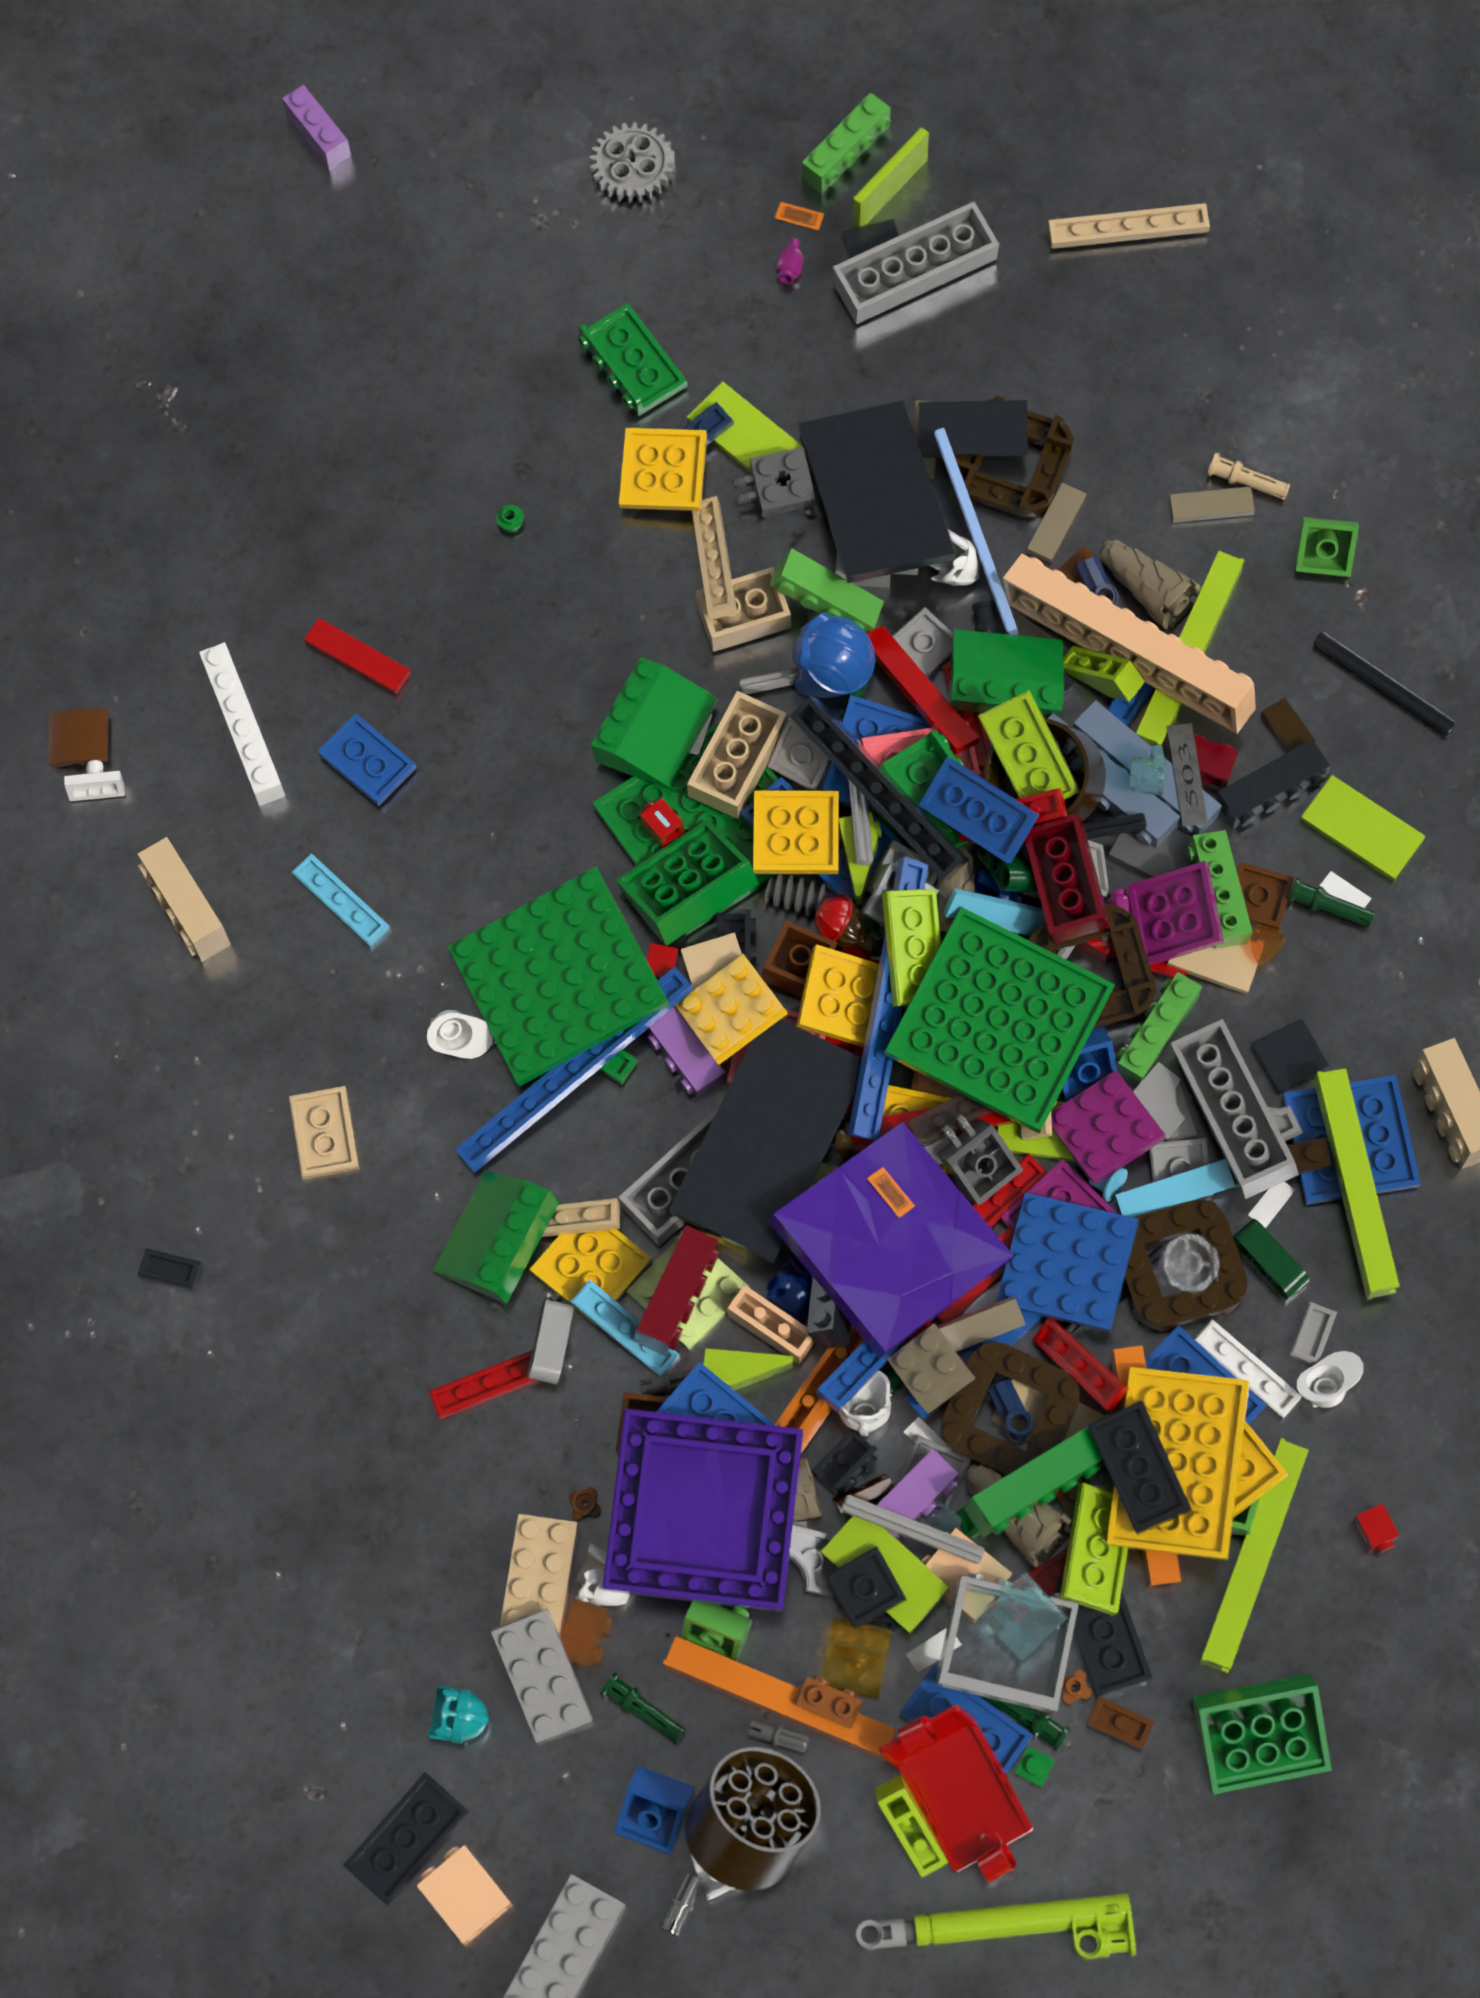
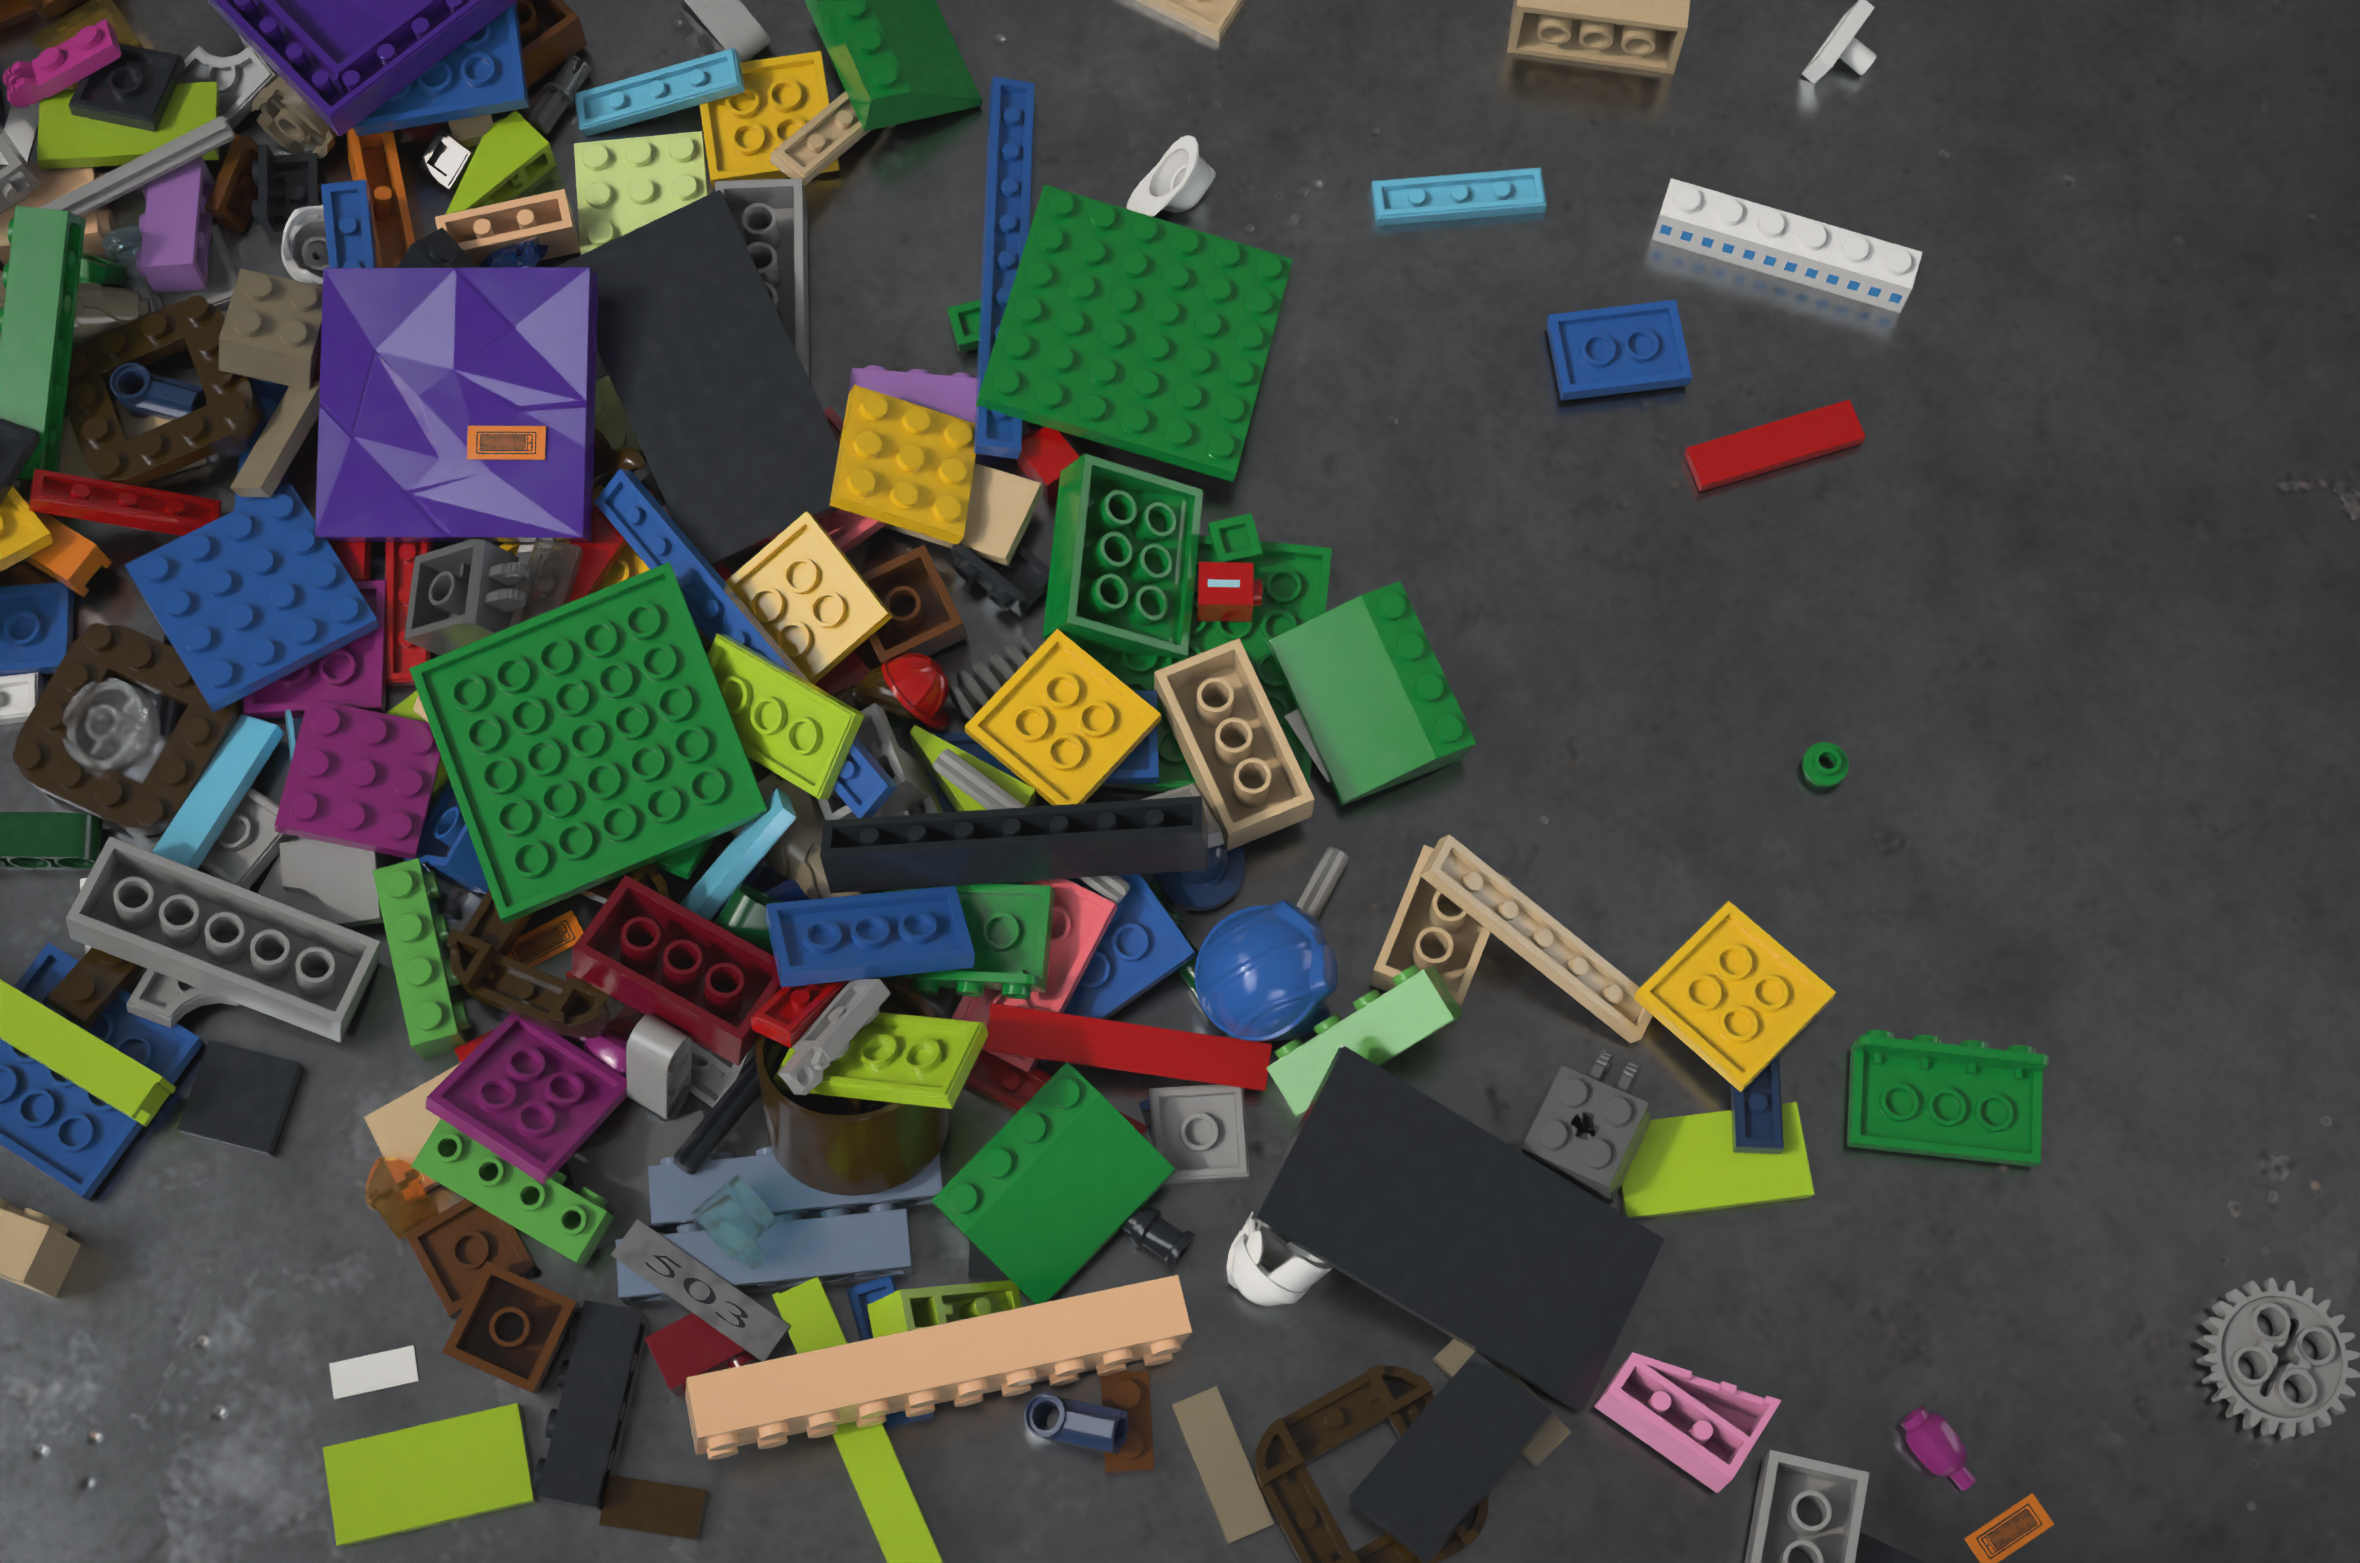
camera: 125 degrees right, 0 degrees up
reddish brown slope [48,709,108,768] -> none
dark red brick [634,1225,720,1356] -> none
light blue tile [934,428,1019,635] -> none
dark tan cone [1099,540,1200,629] -> none
dark green pin [1288,877,1375,928] -> none
none -> dark pink hinge [2,19,121,109]
none -> tile [417,130,475,191]
none -> reddish brown brick [442,1261,580,1394]
none -> light grey beam [626,1013,692,1120]
none -> light grey hinge [778,979,891,1095]
none -> green plate [1208,513,1263,563]
none -> bright pink wedge [1594,1352,1782,1493]

